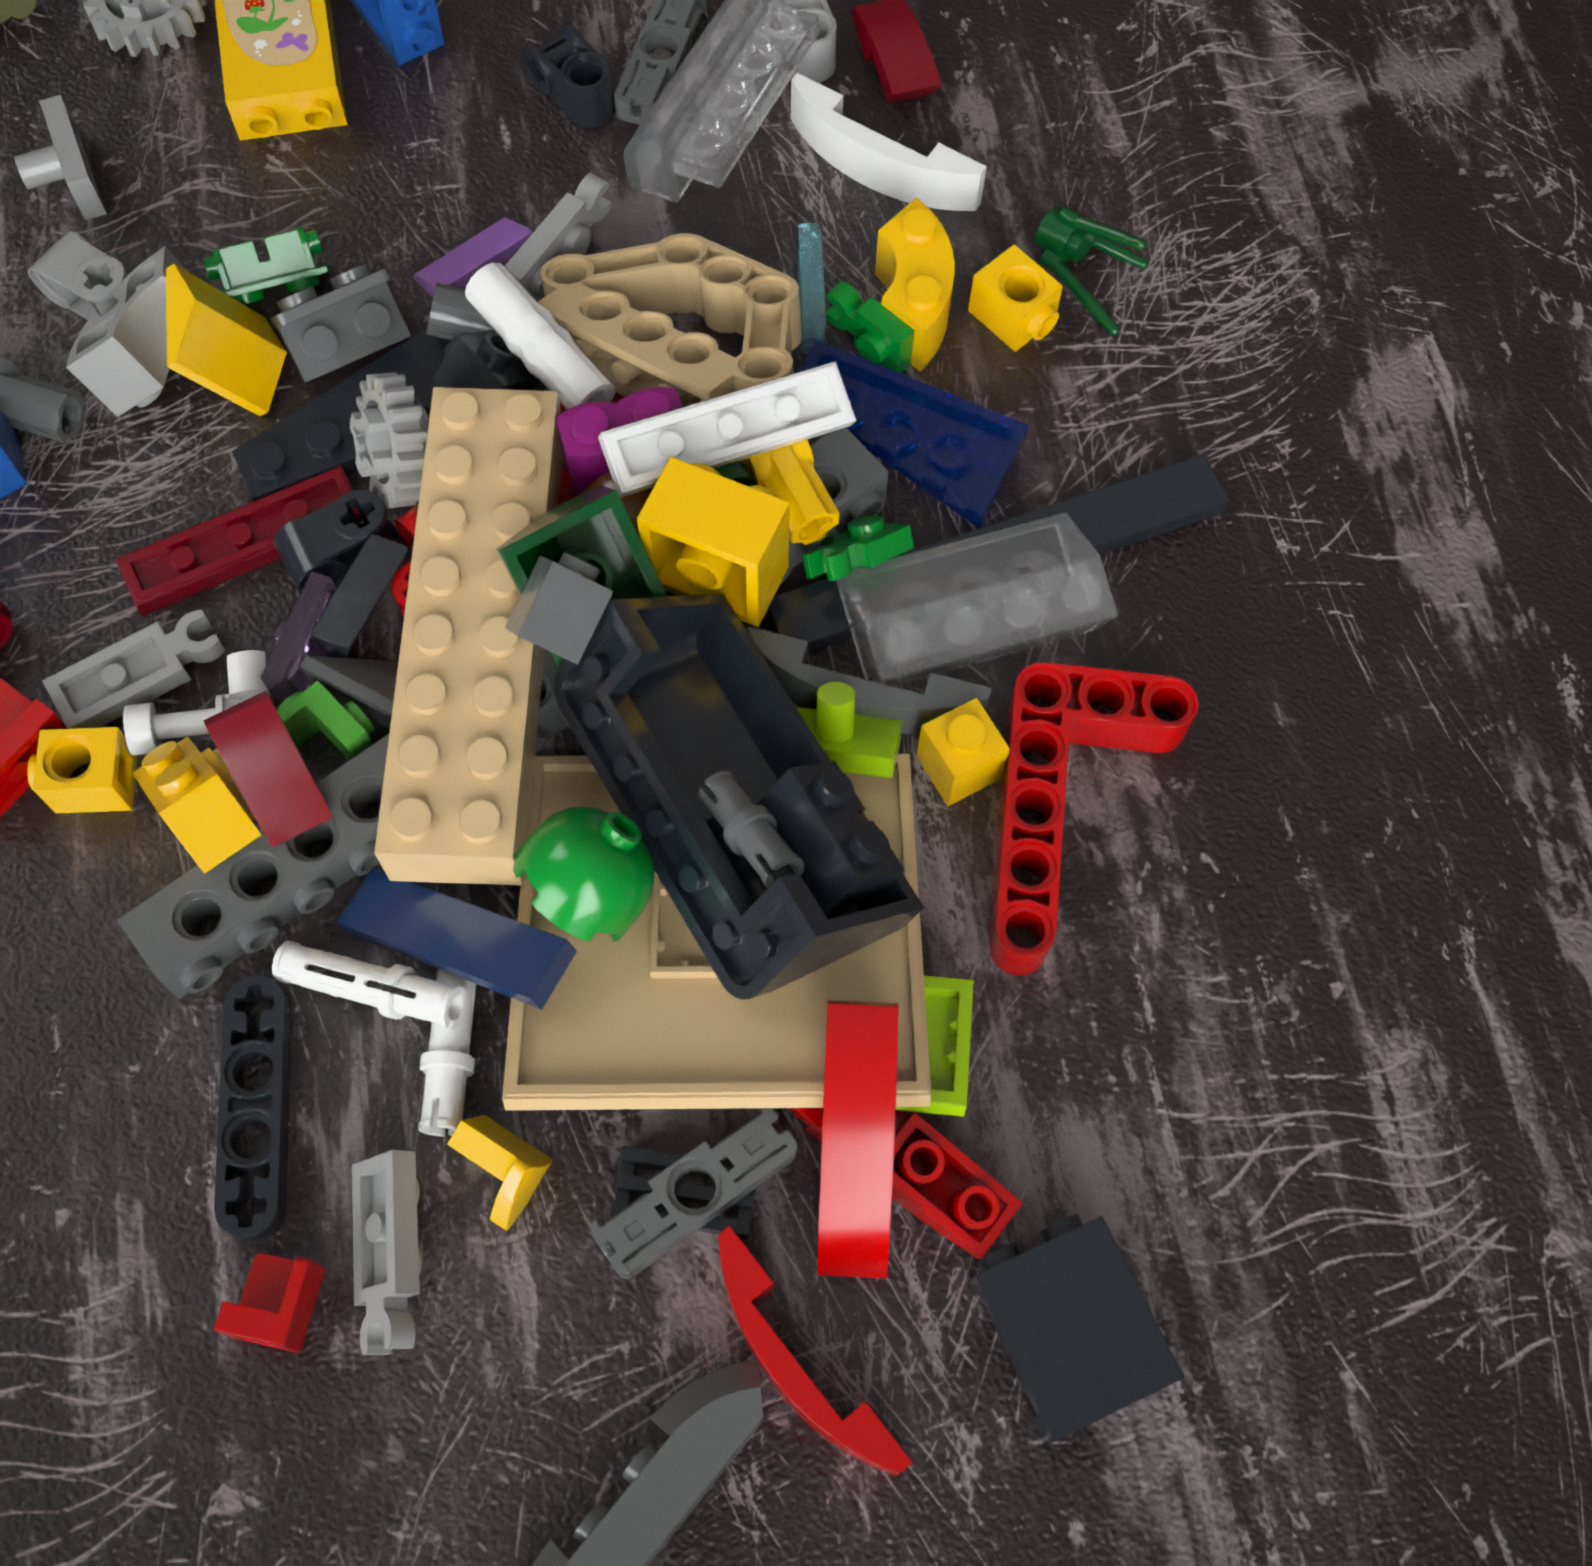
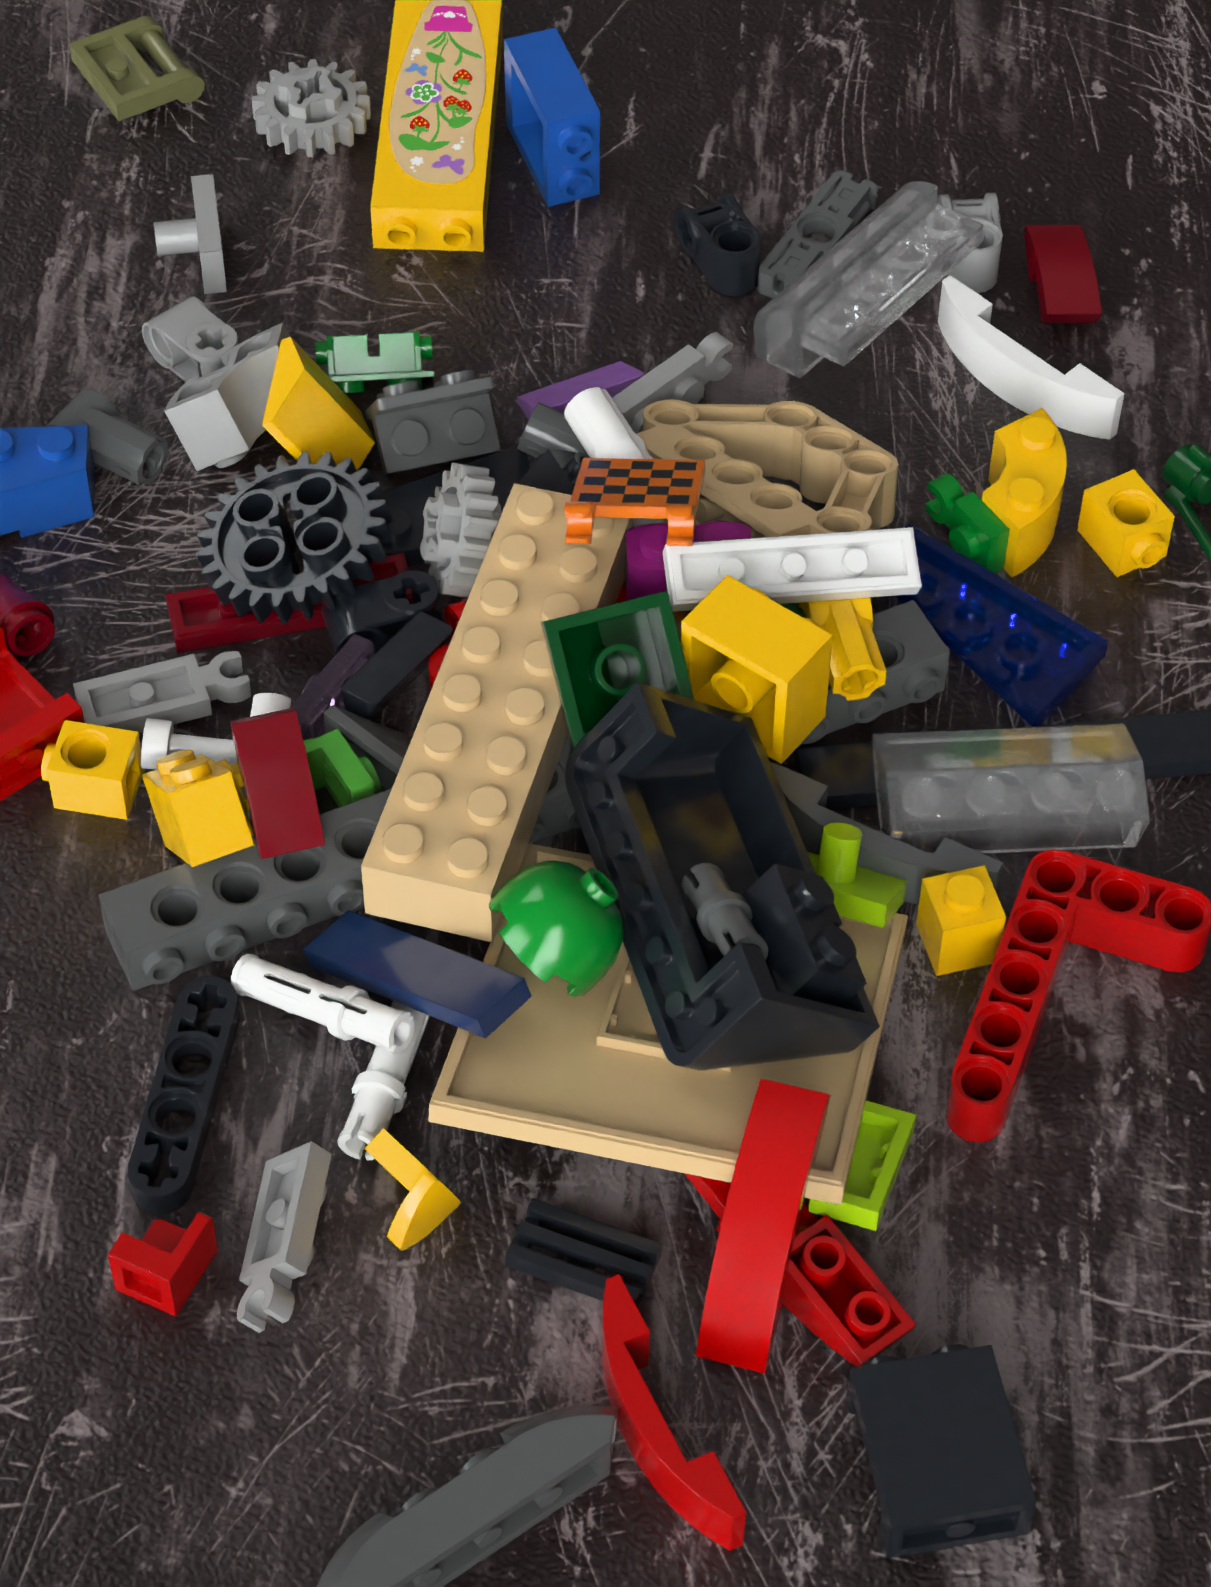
camera: 15 degrees right, 15 degrees down
dark grey brick [505,552,614,665] -> none
dark grey piece [590,1108,797,1279] -> none
clear light blue tile [798,223,826,352] -> none
green plate [802,515,914,581] -> none
none -> black gear [196,451,393,624]
none -> orange flag [564,458,705,547]

